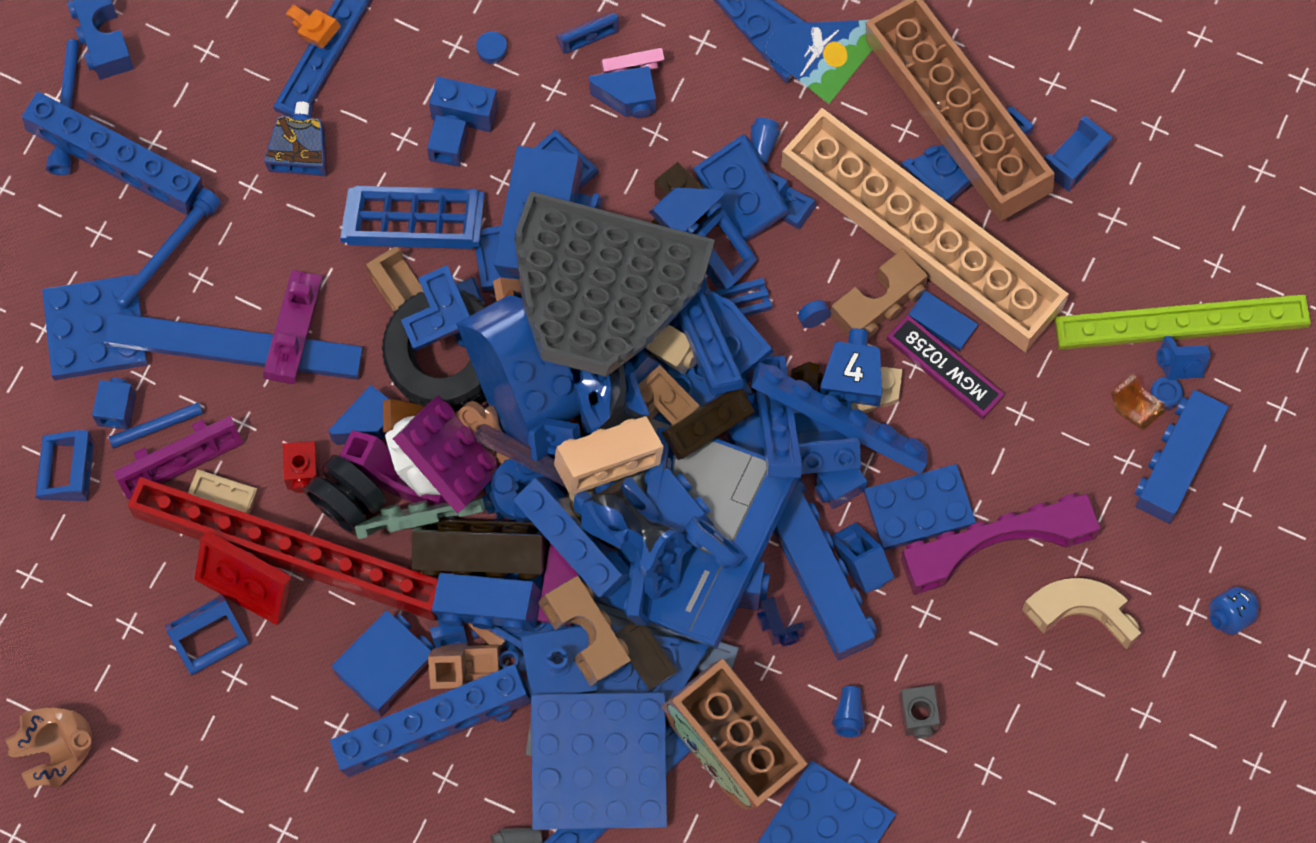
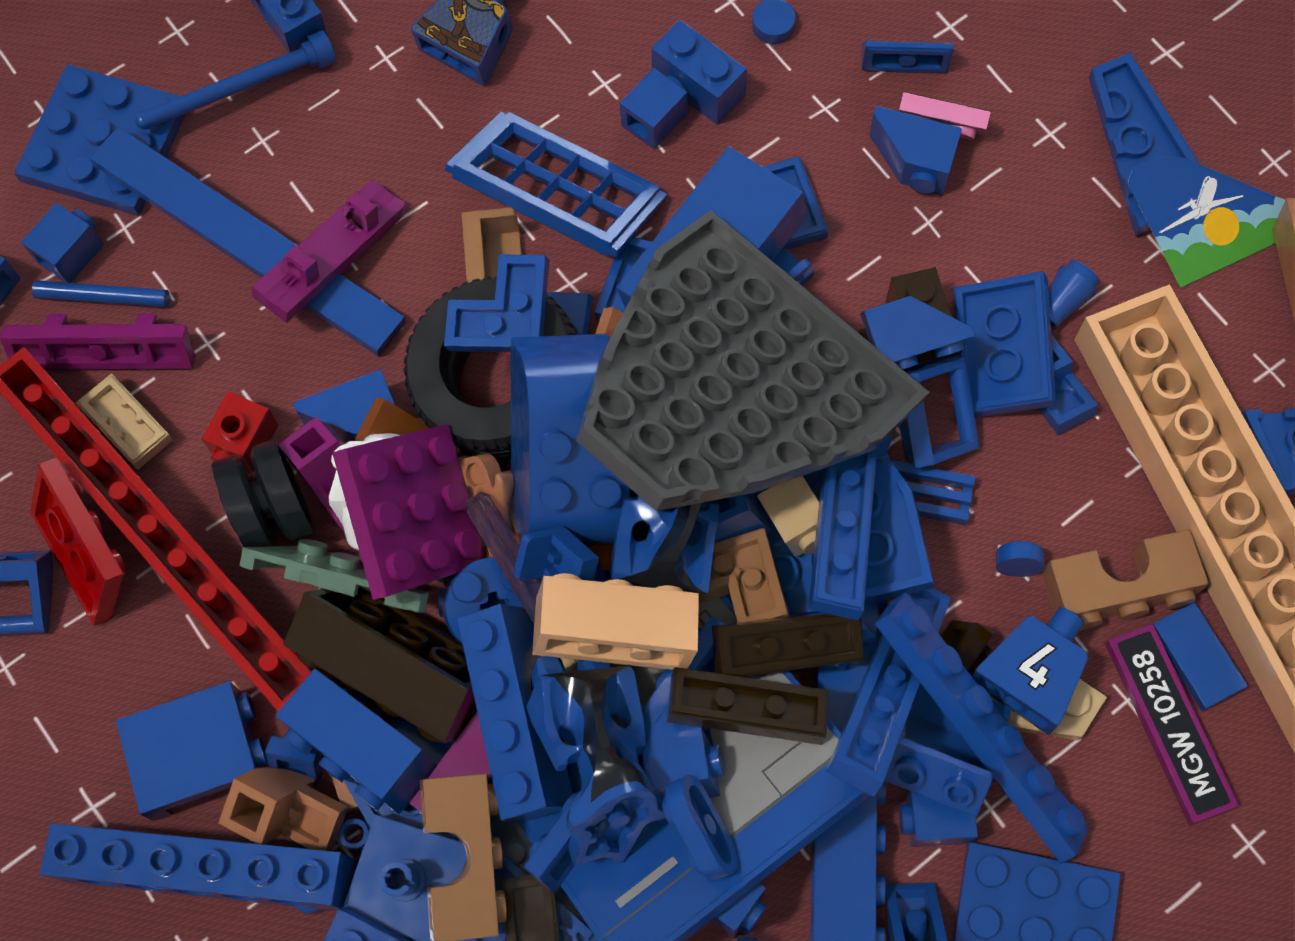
camera: 30 degrees right, 0 degrees up
none -> dark brown tile [667,667,828,745]

